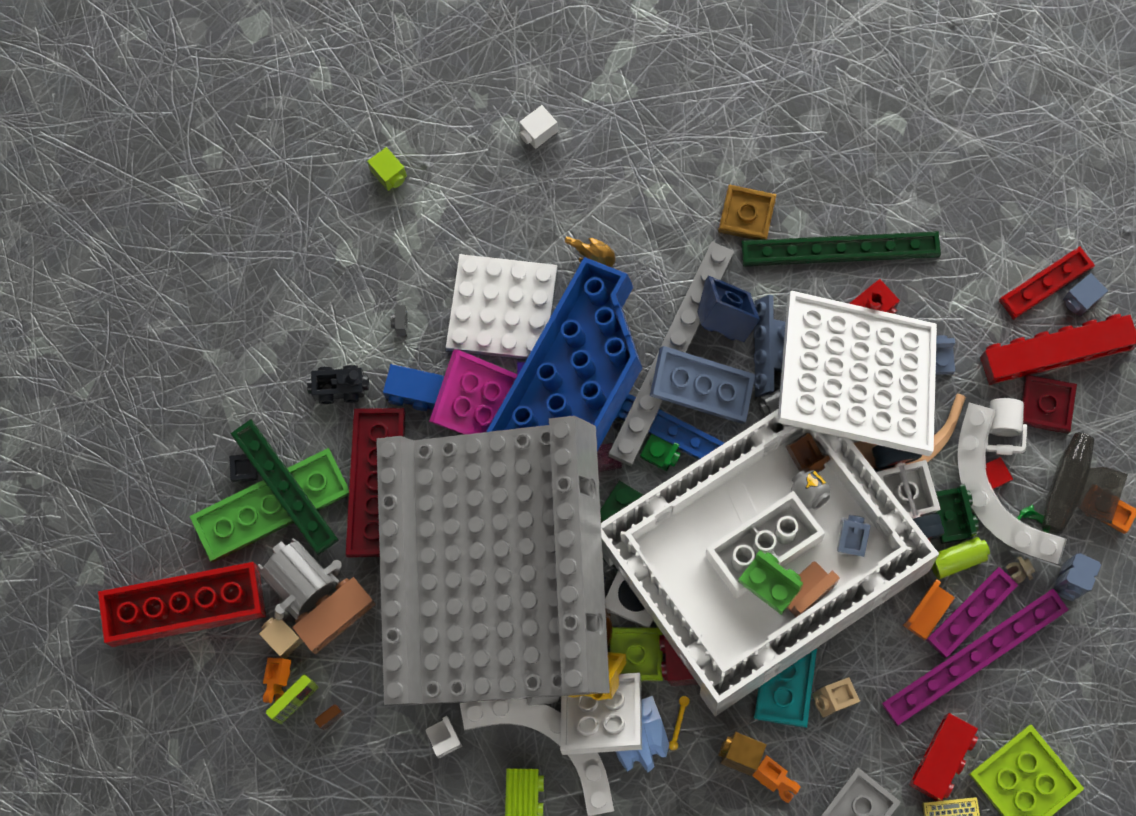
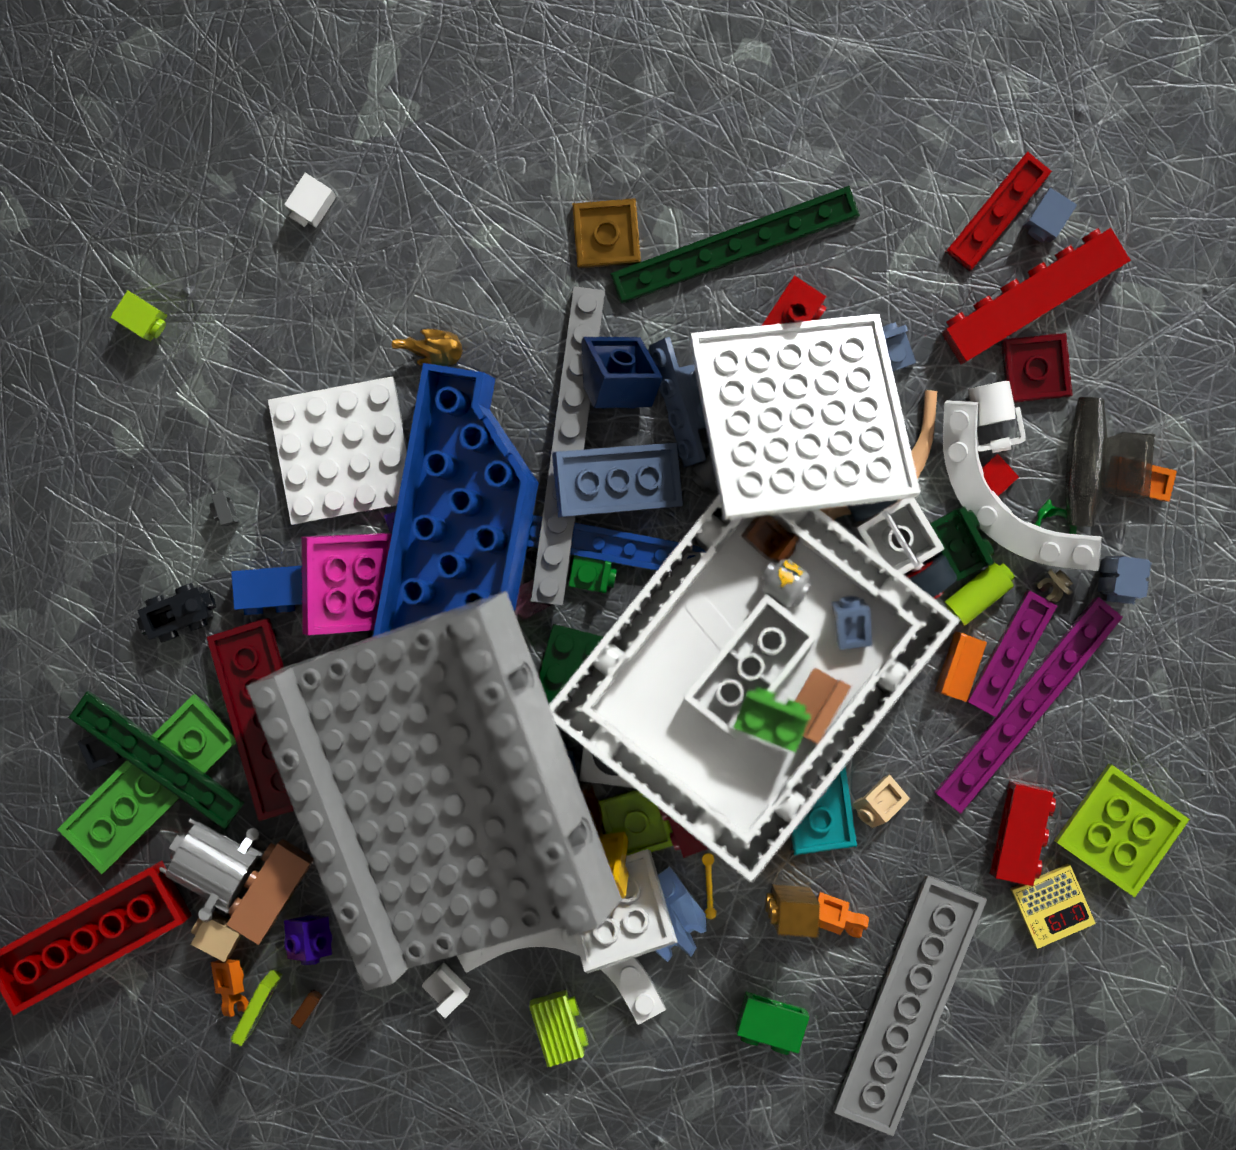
camera: 20 degrees left, 15 degrees up
none -> dark purple brick [284,914,332,965]

